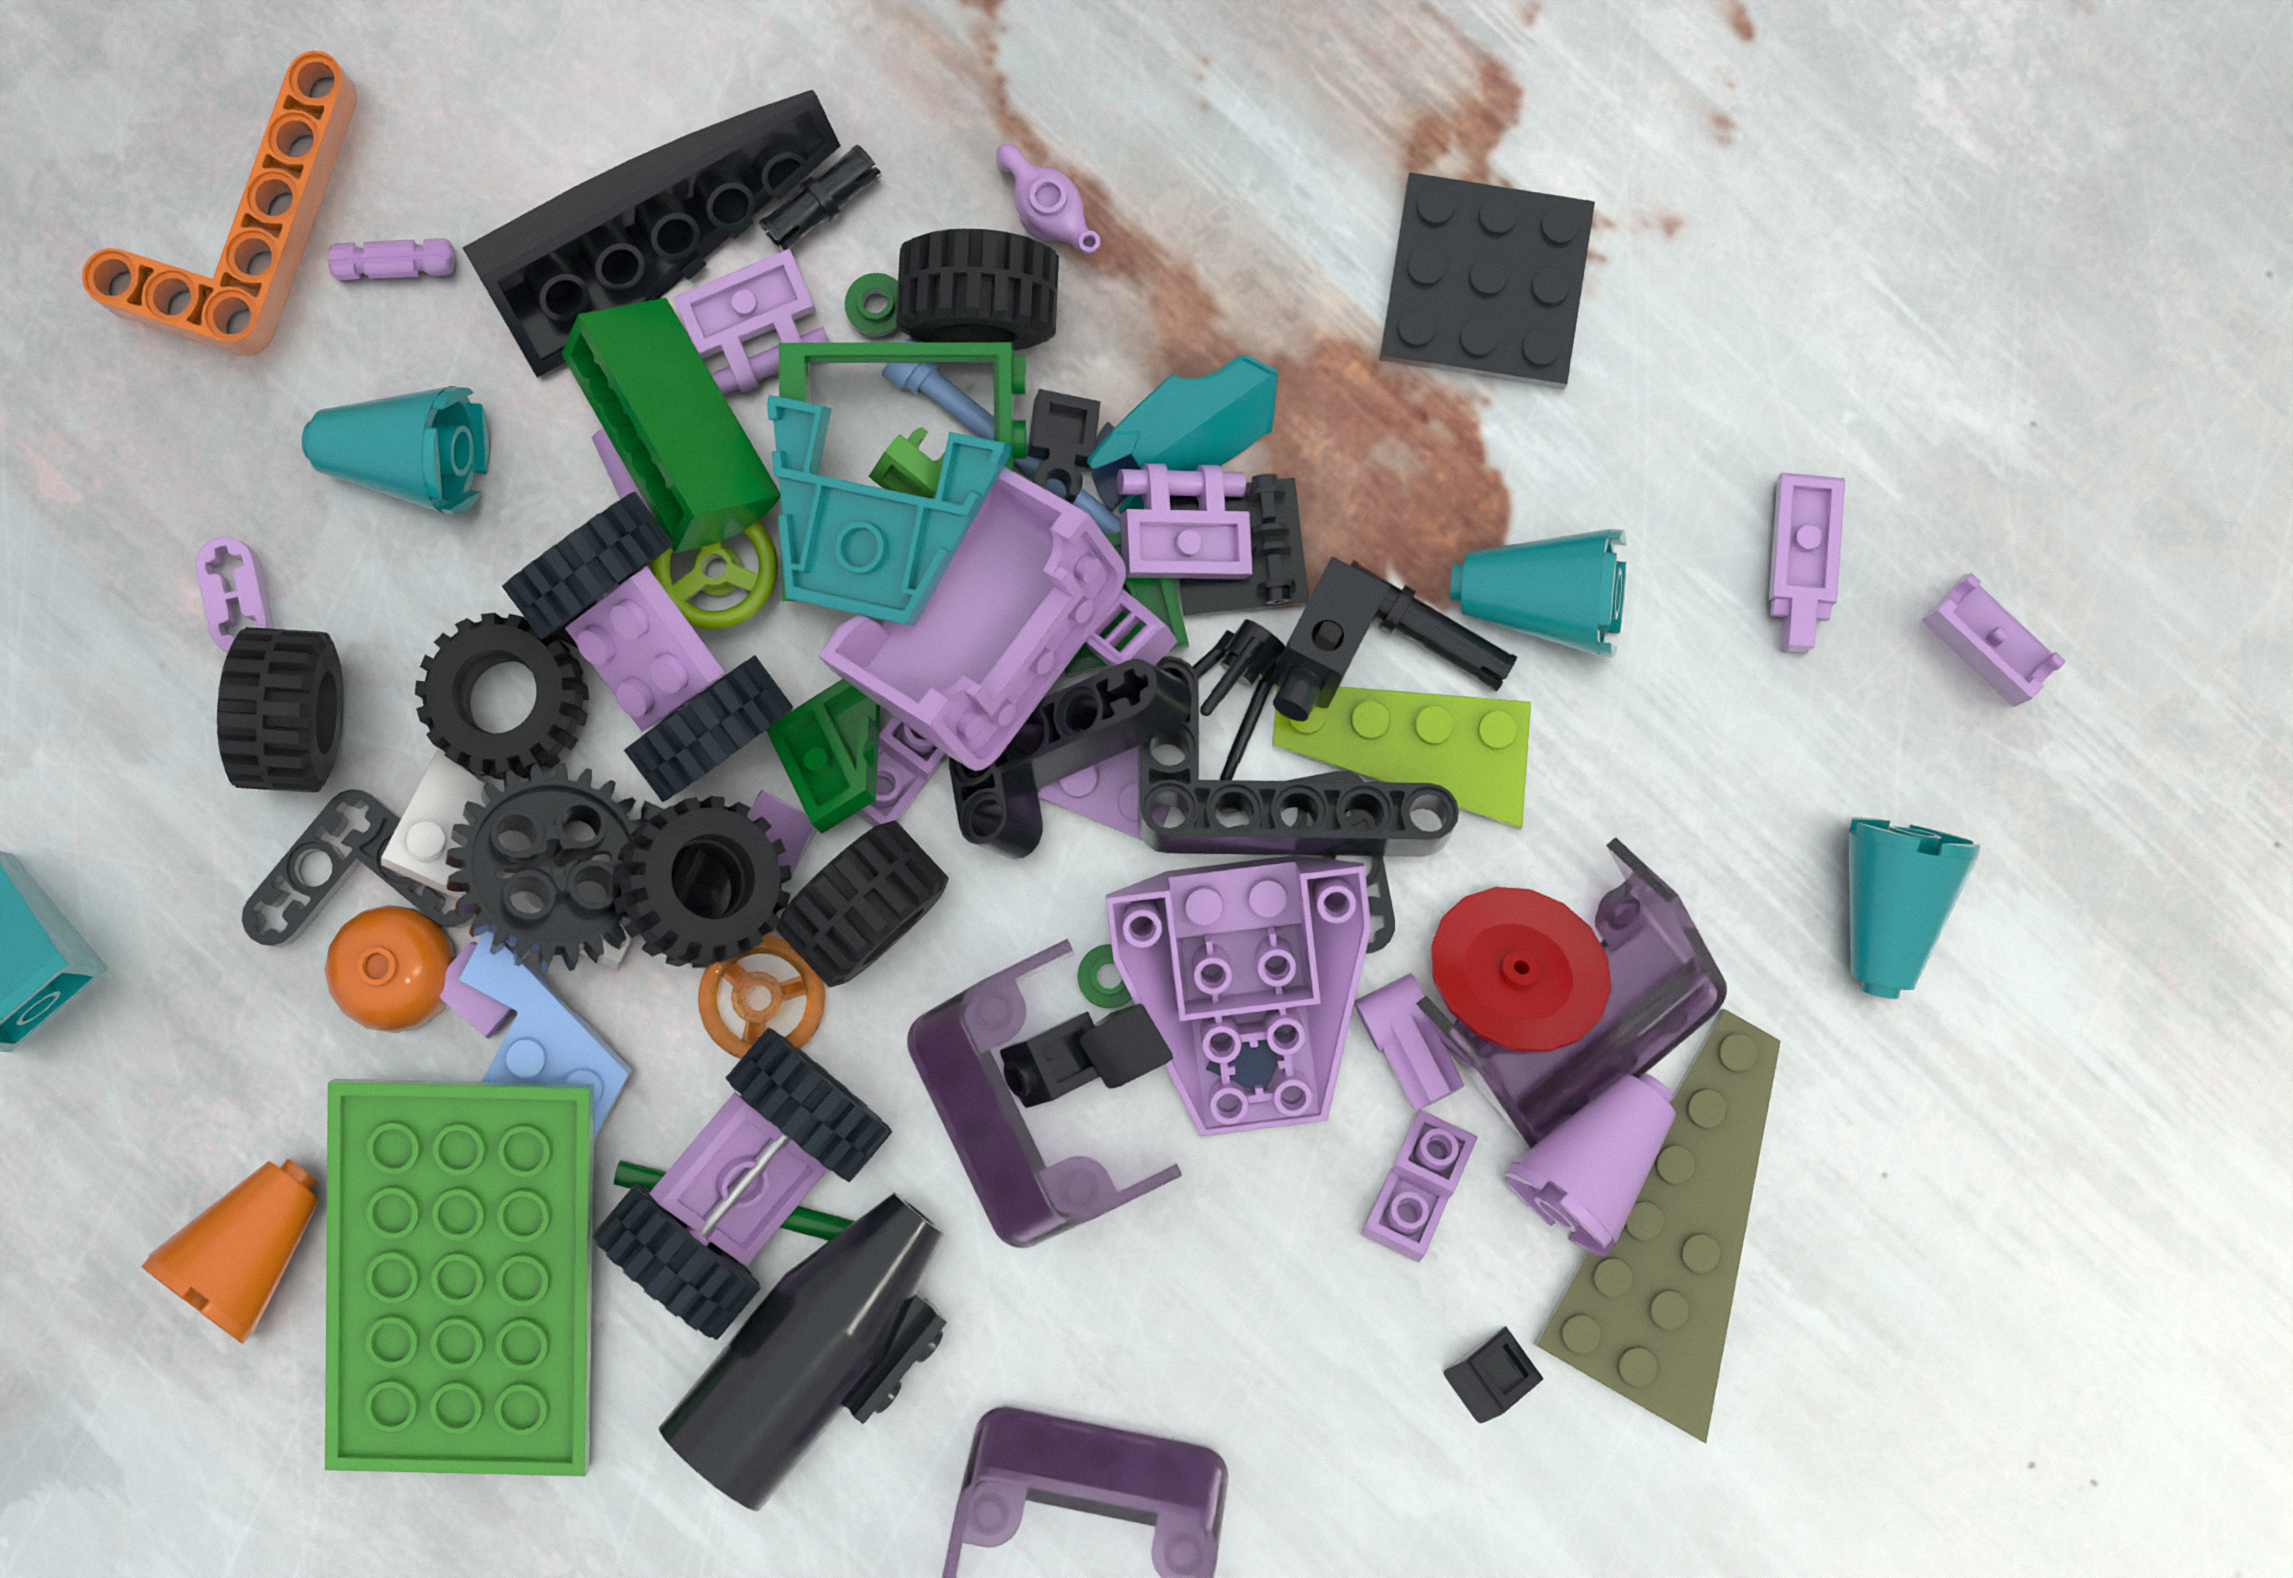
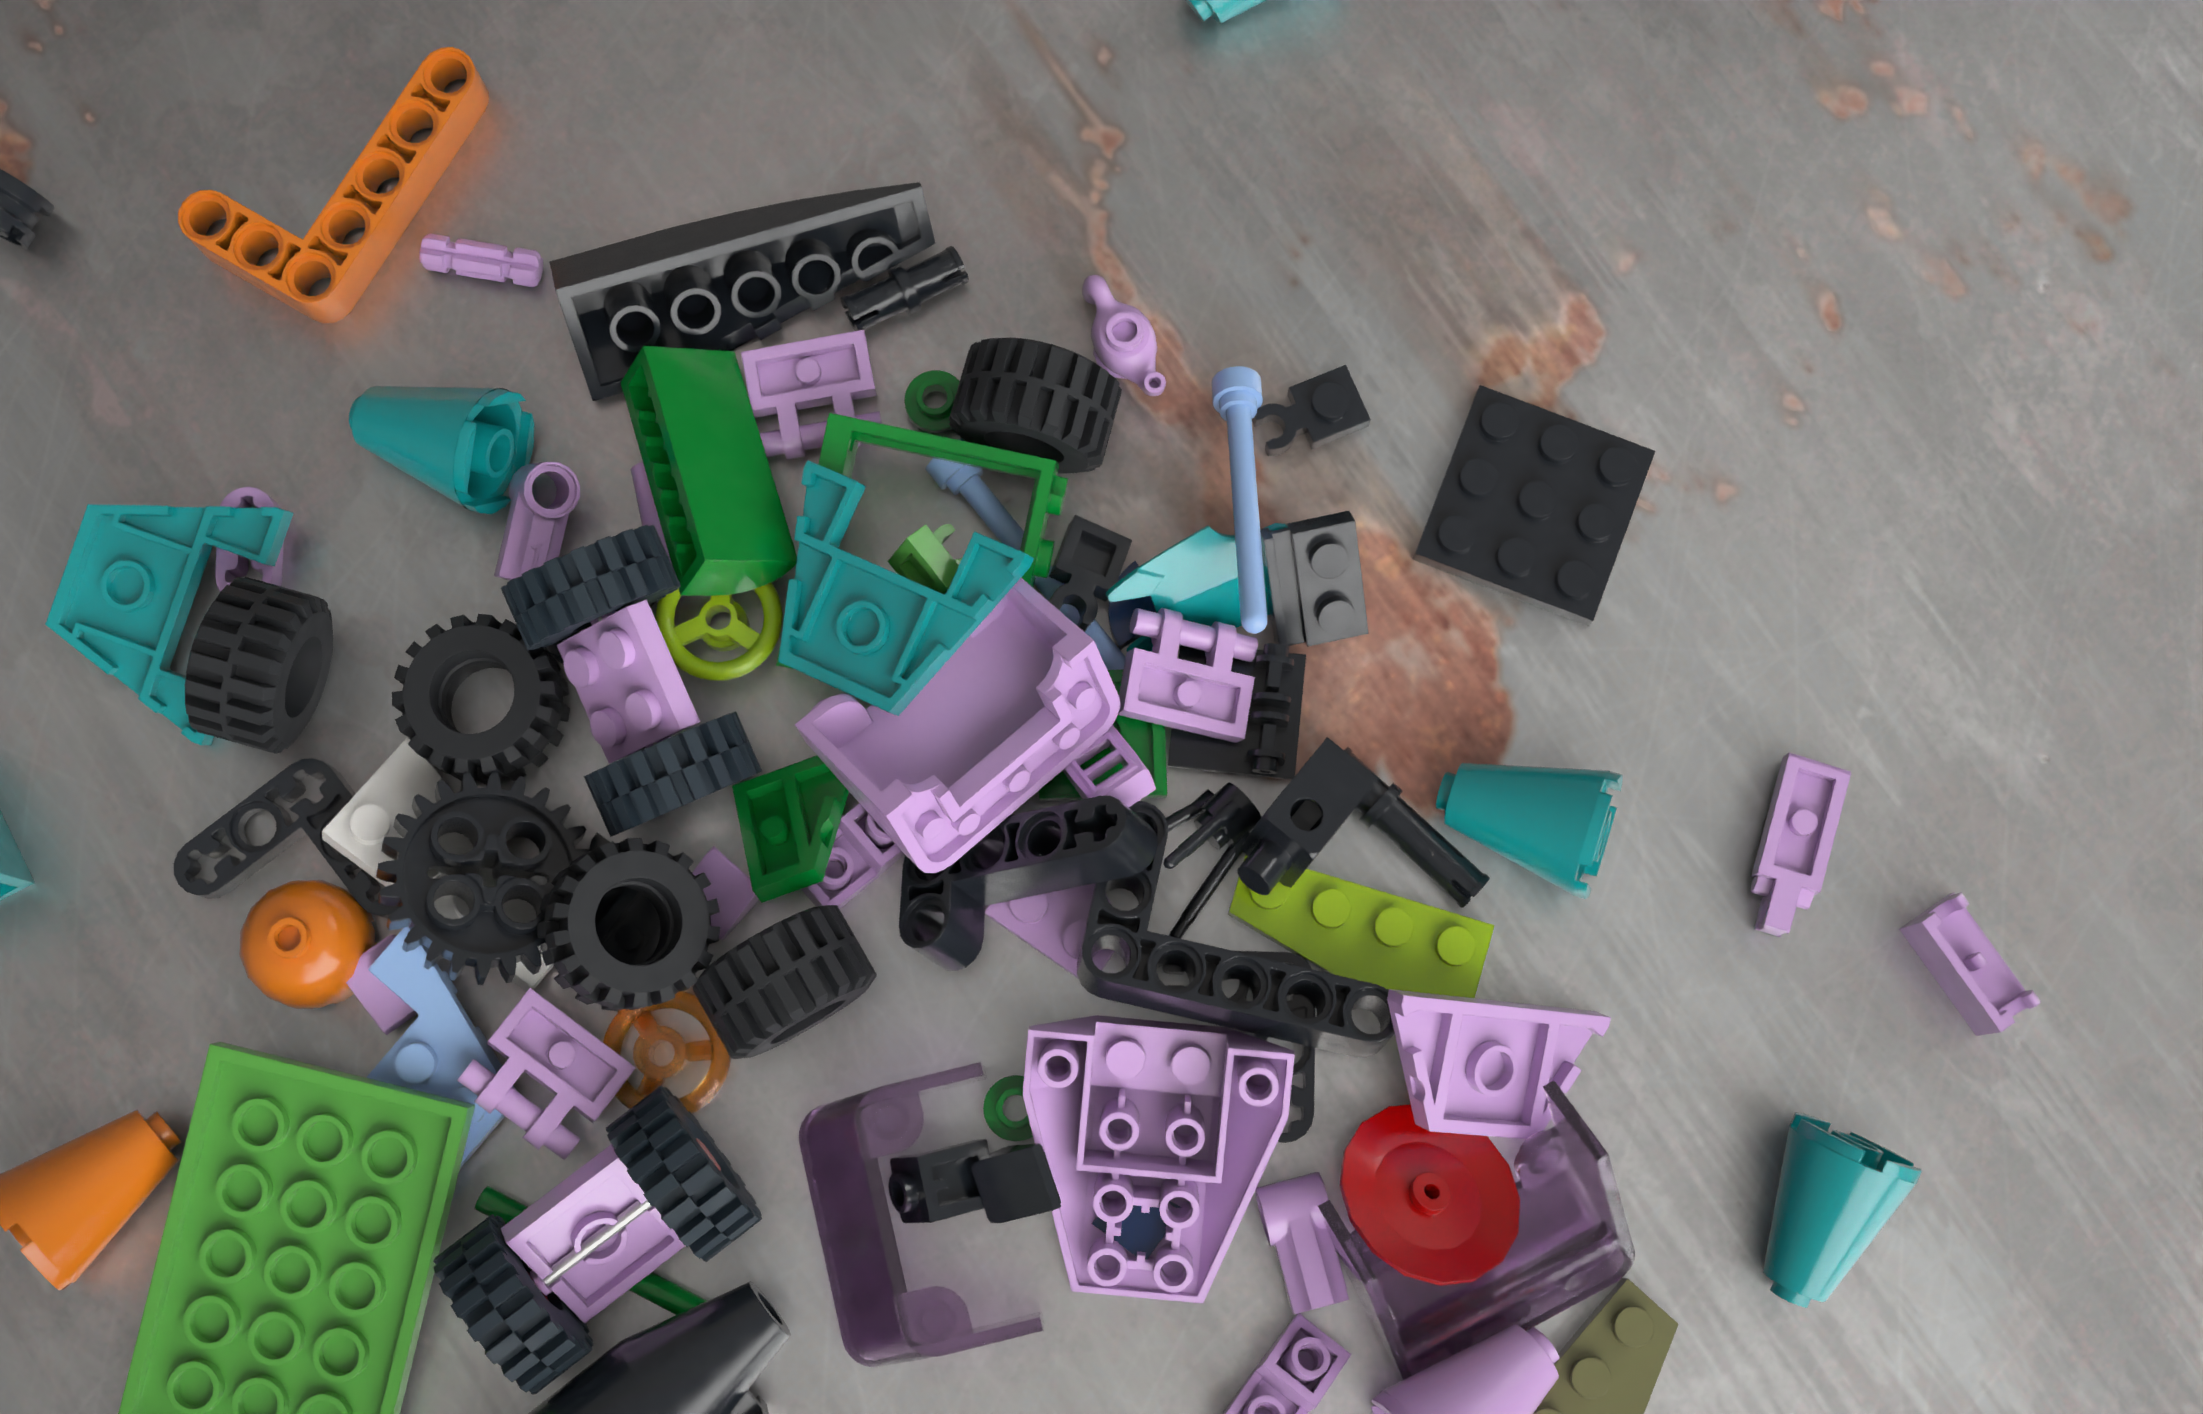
camera: 10 degrees right, 5 degrees down
none -> teal wing [45,504,294,746]
none -> lavender plate [457,988,636,1160]
none -> lavender piece [494,462,580,581]
none -> light blue piece [1212,366,1267,634]
none -> black plate [1252,365,1371,456]
none -> plate [1260,511,1369,647]
none -> lavender wing [1387,989,1611,1140]

